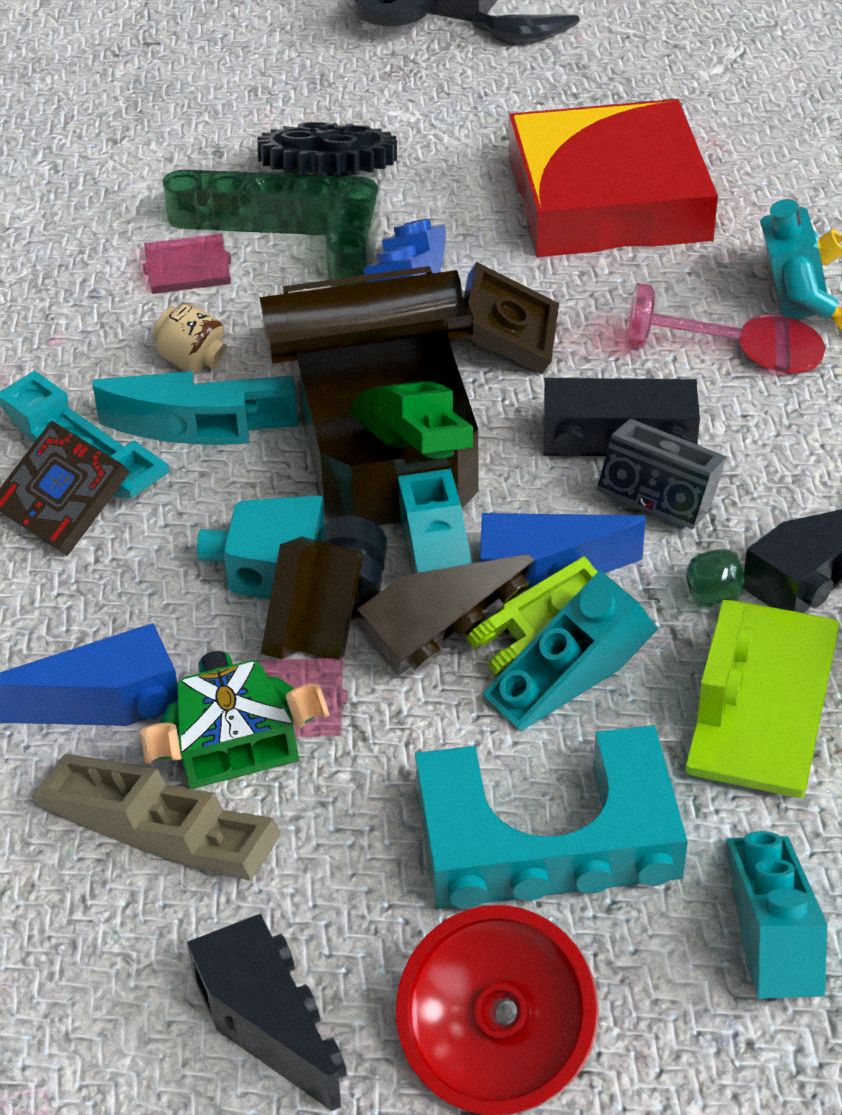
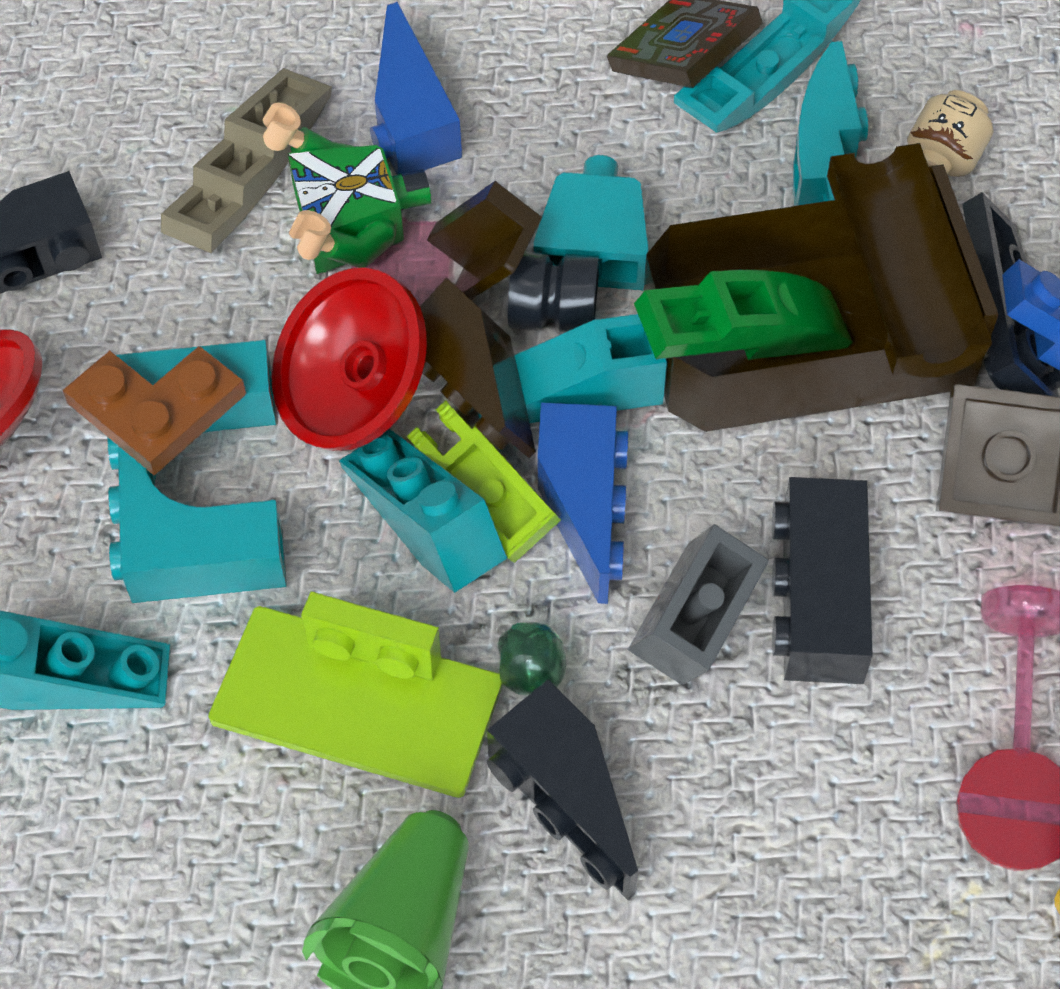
camera: 90 degrees right, 15 degrees up
none -> dark orange plate [63,346,246,475]
none -> red dish [272,267,427,451]

